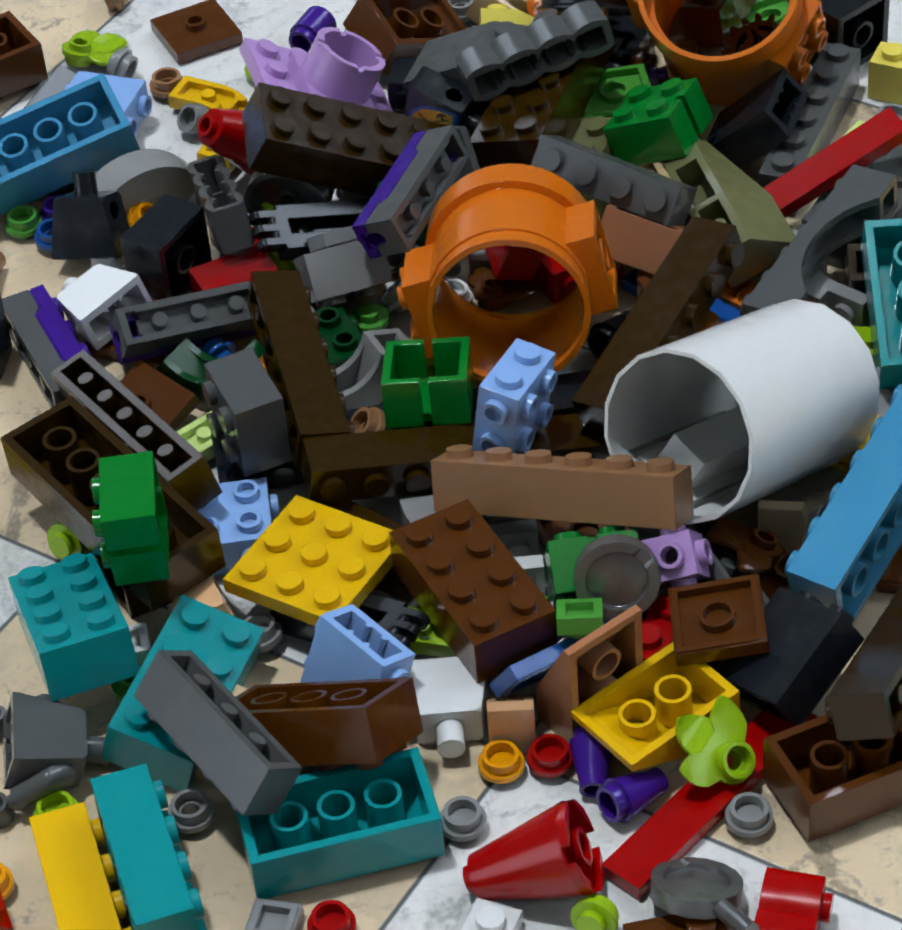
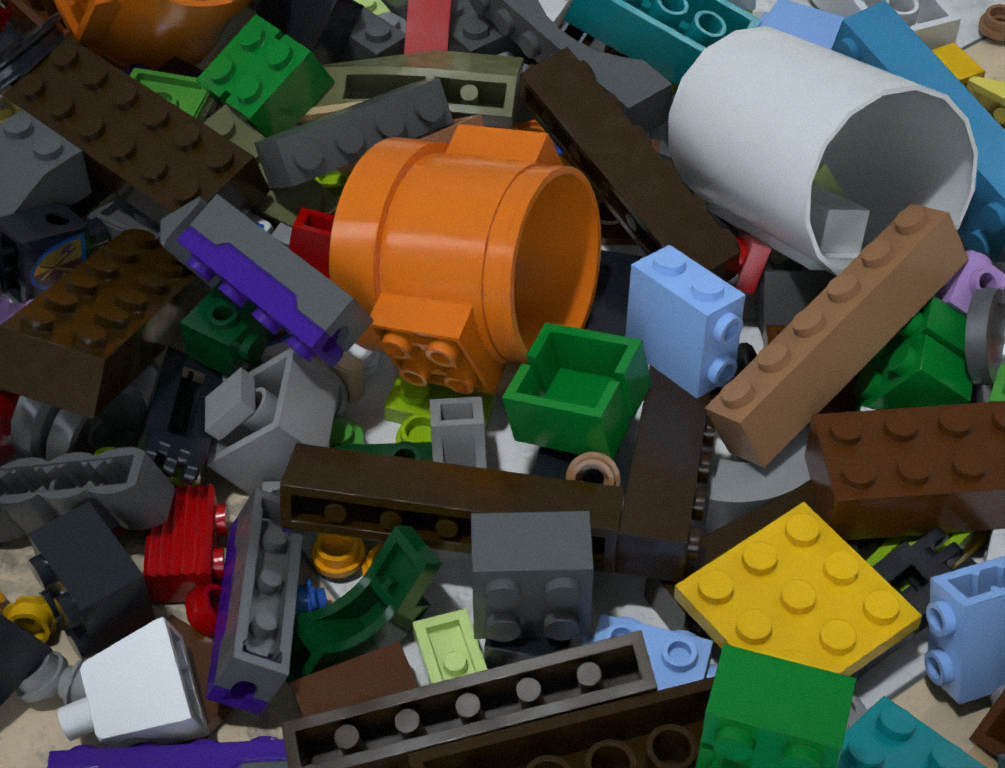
camera: 70 degrees left, 5 degrees up
dark grey brick [455,0,615,101] -> none

